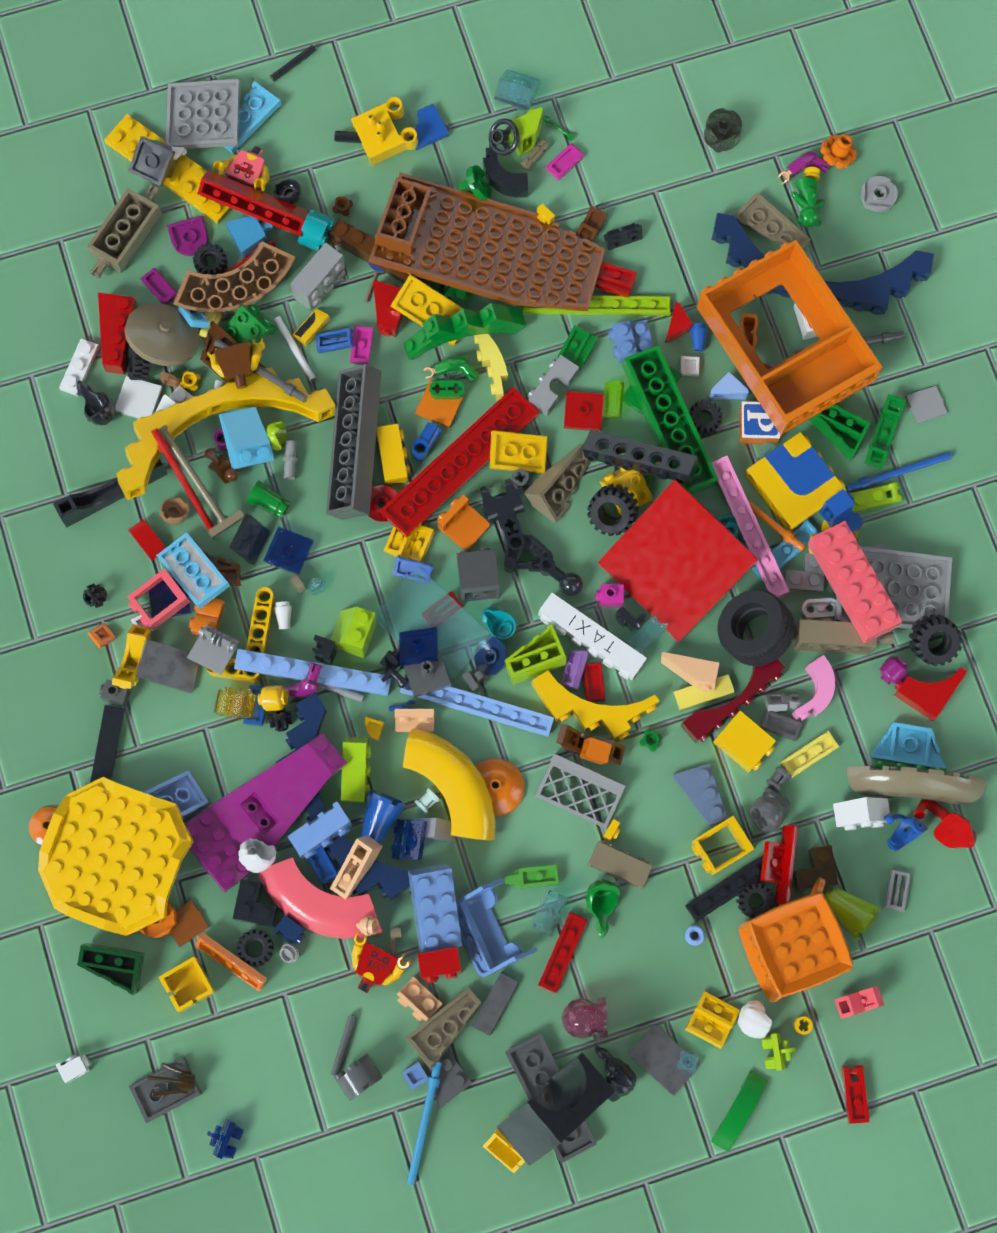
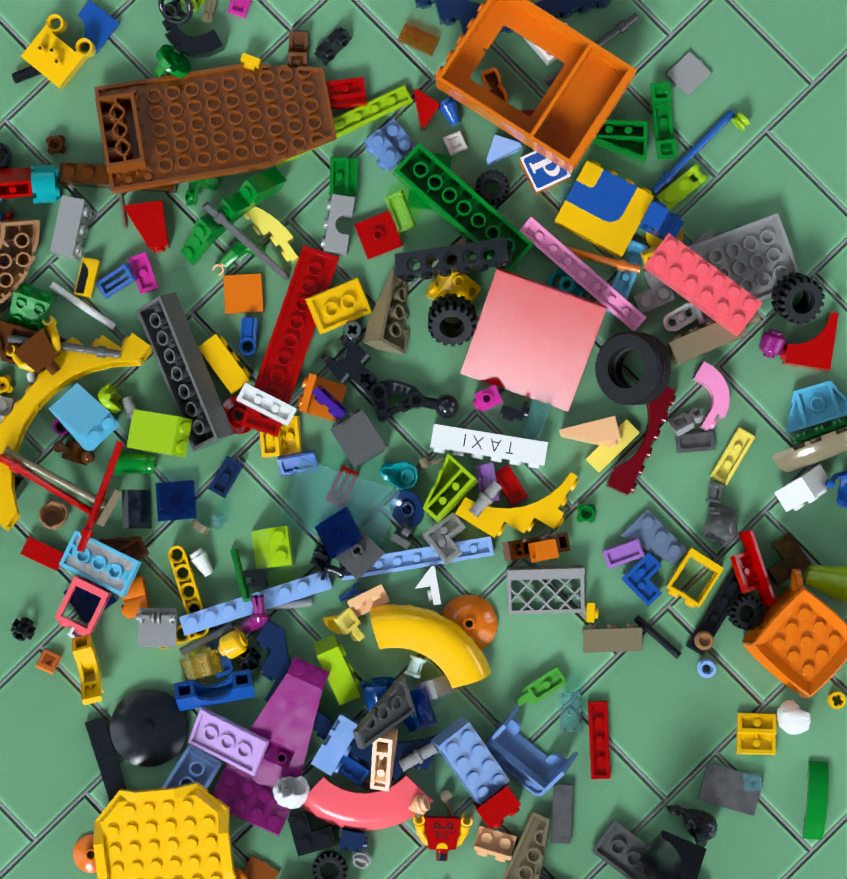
camera: 25 degrees left, 10 degrees up
dark grey brick [99,679,132,707] -> none
flat silver tile [135,639,199,693] -> none
yellow tile [390,274,462,346] -> none
green beam [429,380,465,399] -> none
clear pink tile [561,997,608,1039] -> none
green piece [585,879,620,938] -> none
yellow brick [713,711,776,773] -> none
lime hips [761,1033,796,1071] -> none
none -> red bar [77,441,124,553]
none -> black dish [110,689,188,767]
none -> lime slope [126,409,192,458]
none -> blue arch [174,669,256,711]
none -> dark grey bar [179,623,235,655]
none -> lavender tile [187,707,270,776]
none -> dark grey bar [202,202,290,281]
none -> dark blue plate [208,456,244,498]
none -> green bar [230,548,251,602]
none -> white plate [236,383,297,426]
none -> dark purple plate [312,385,349,419]
none -> light yellow plate [333,607,365,642]
none -> dark grey wing [353,676,416,749]
none -> clear orange plate [398,23,440,57]
none -> light grey pin [398,742,438,772]
none -> white slope [415,566,441,605]
none -> dark tan hand [418,456,445,469]
none -> light grey plate [423,512,465,565]
none -> light grey pin [469,480,502,518]
none -> medium lavender tile [602,537,645,569]
none -> blue plate [621,552,662,606]
none -> black bar [634,614,681,659]
none -> medium nougat plate [694,631,714,650]
none -> lime bush [731,112,750,131]

